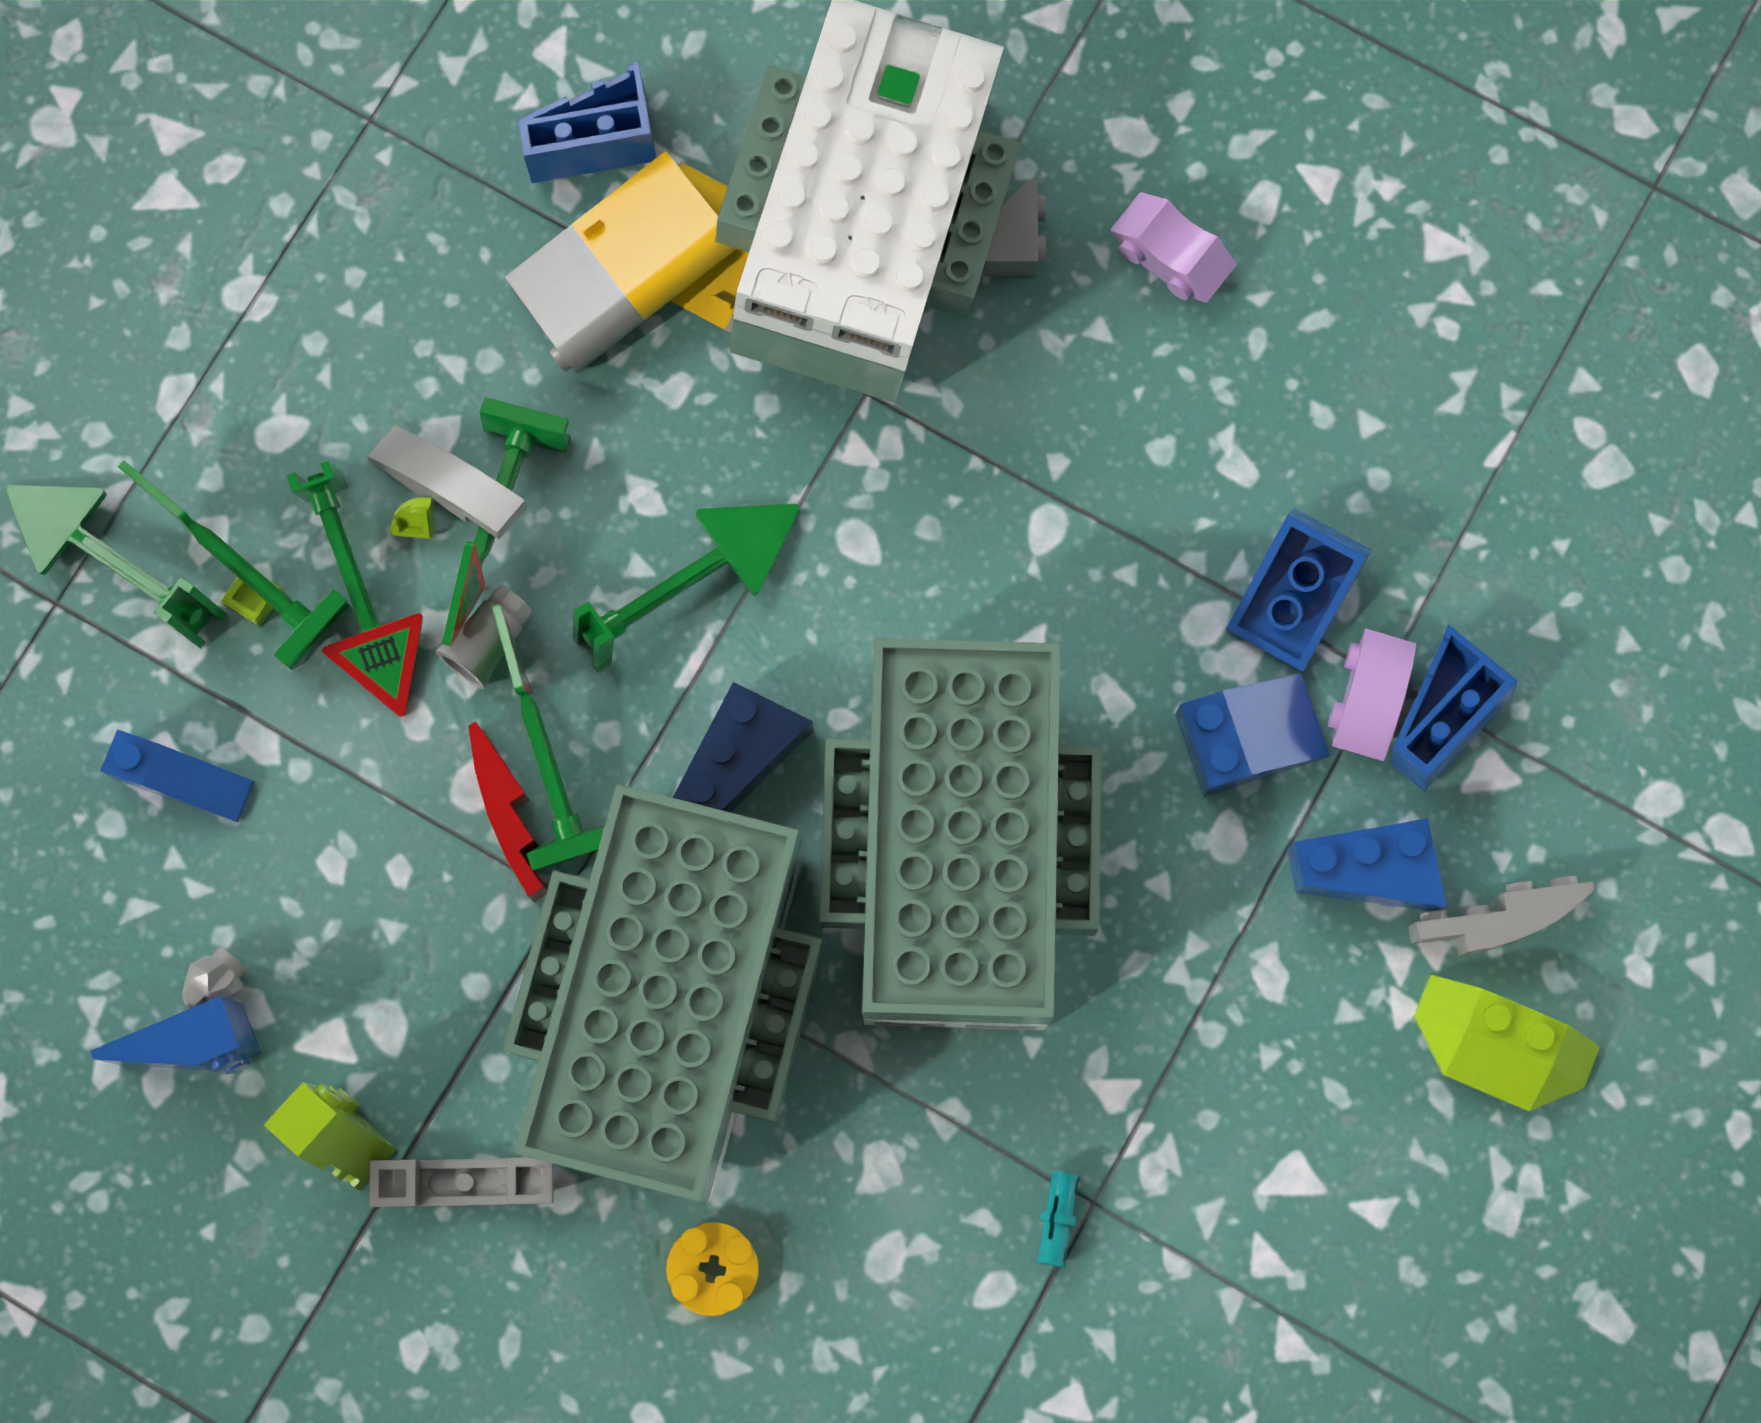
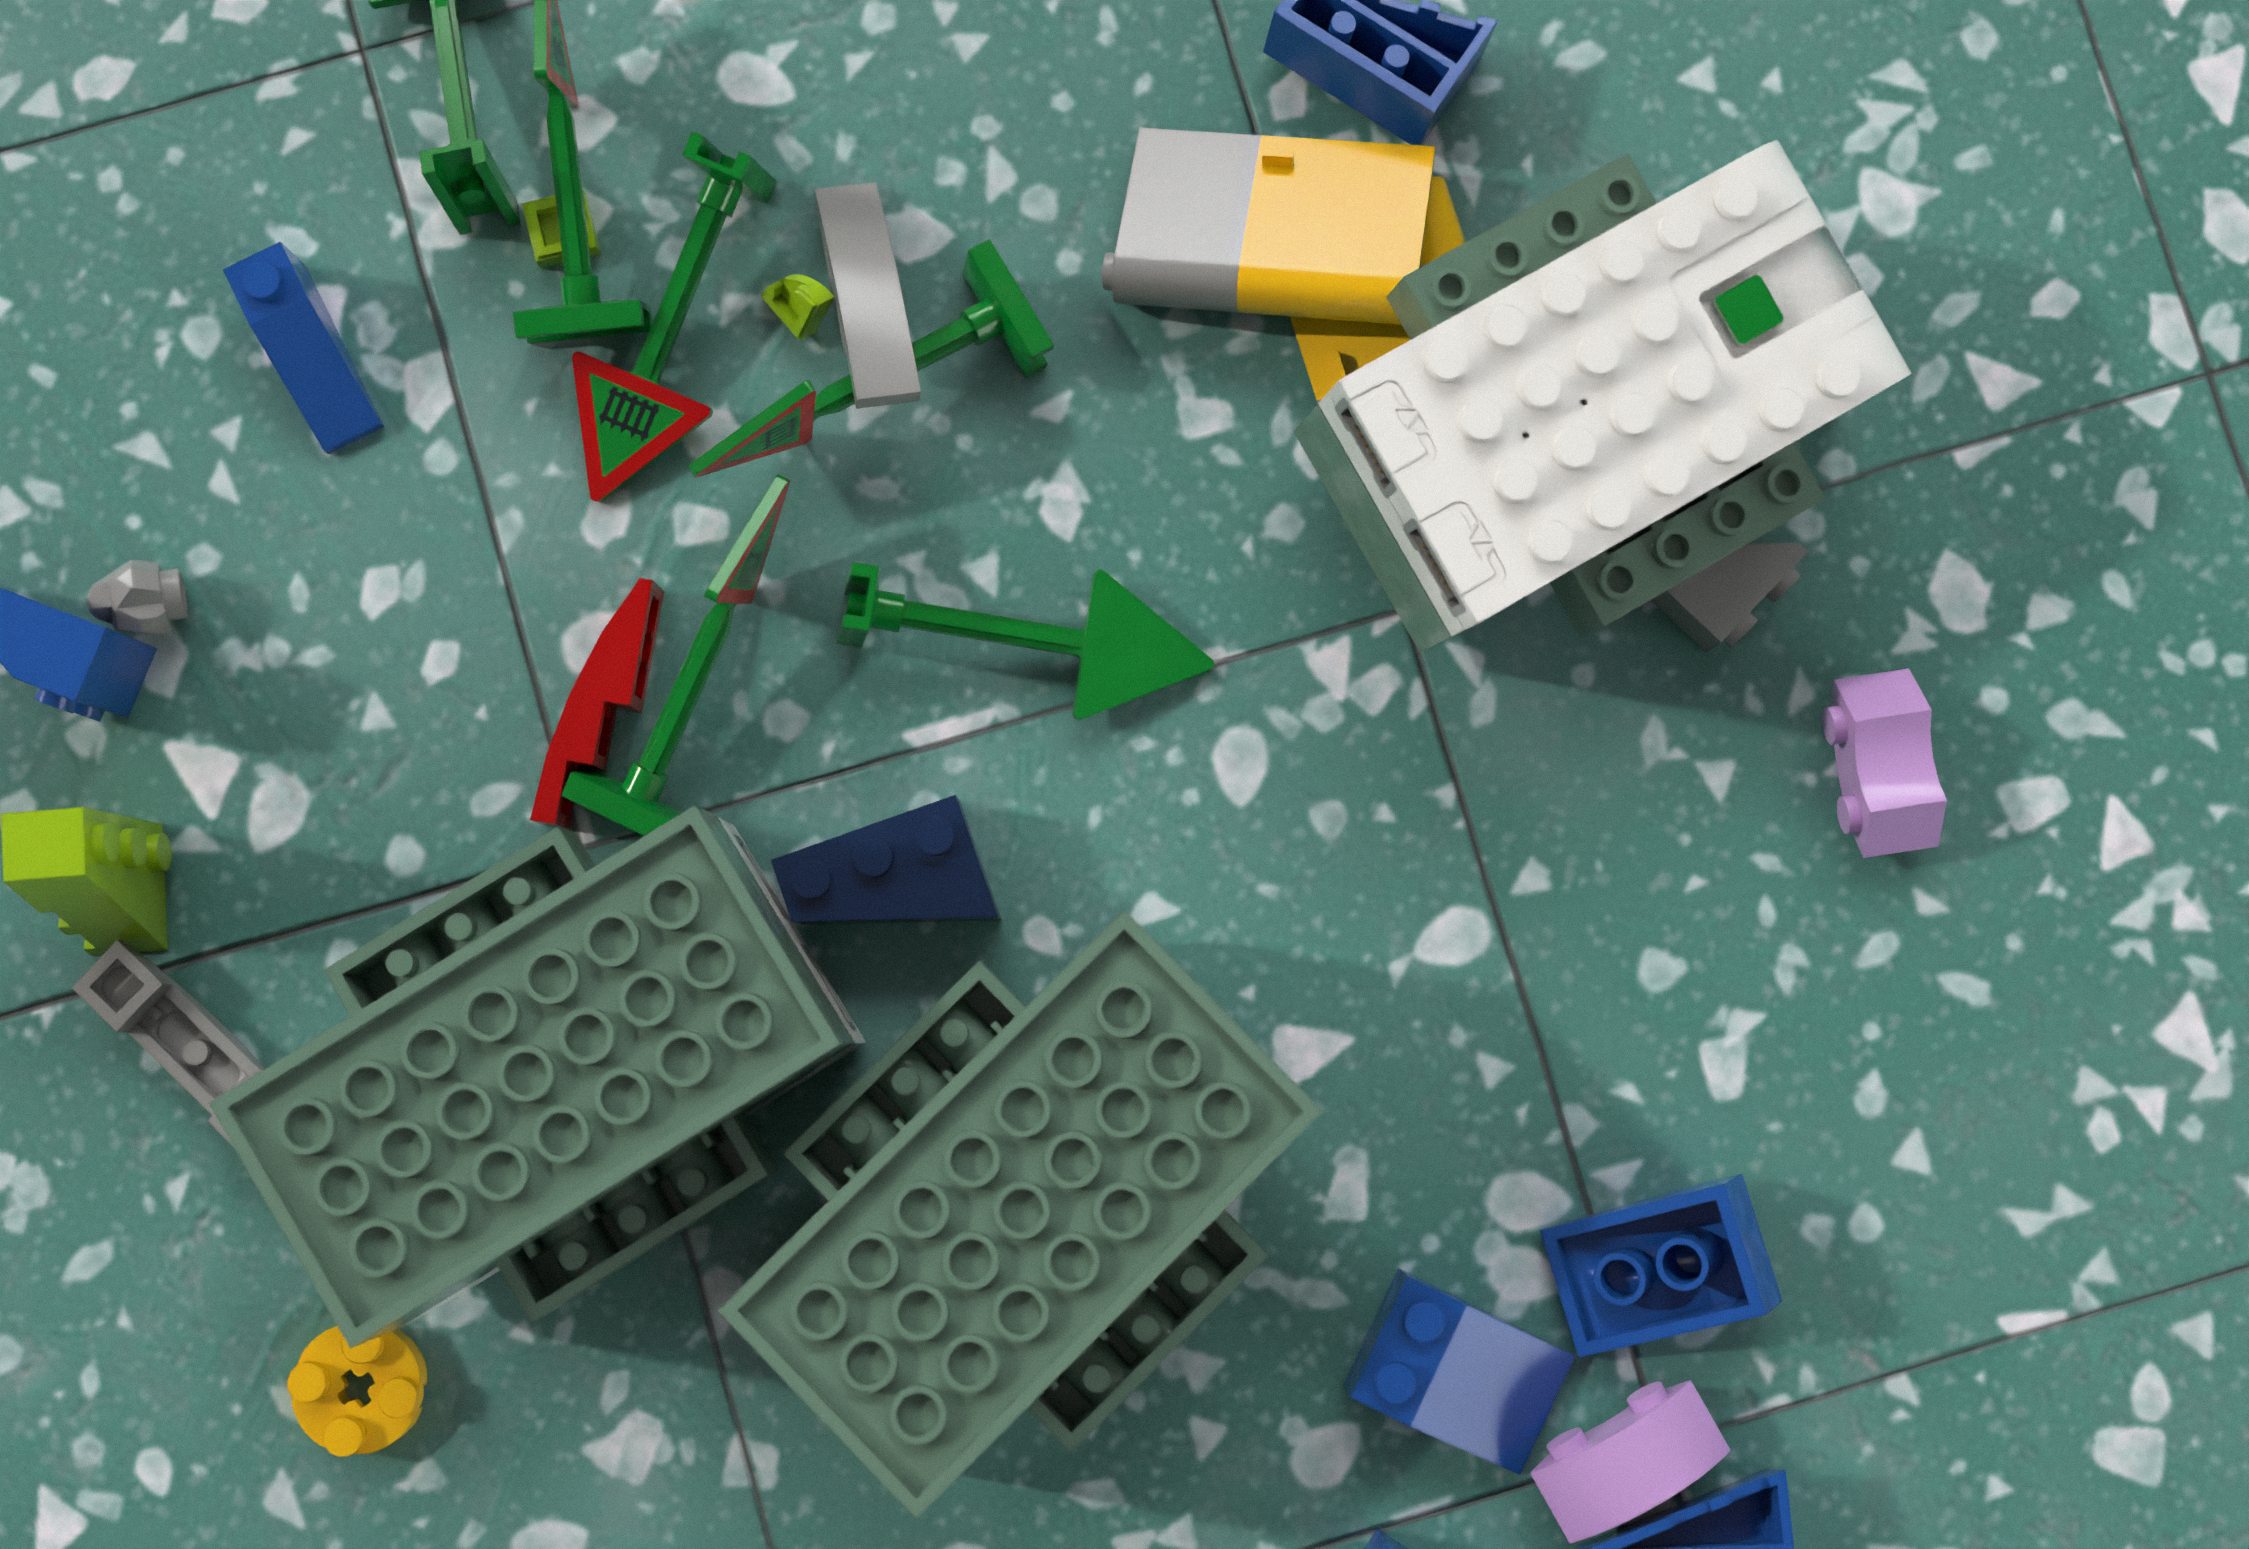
camera: 40 degrees right, 5 degrees up
light grey plant [435,586,532,689] -> none

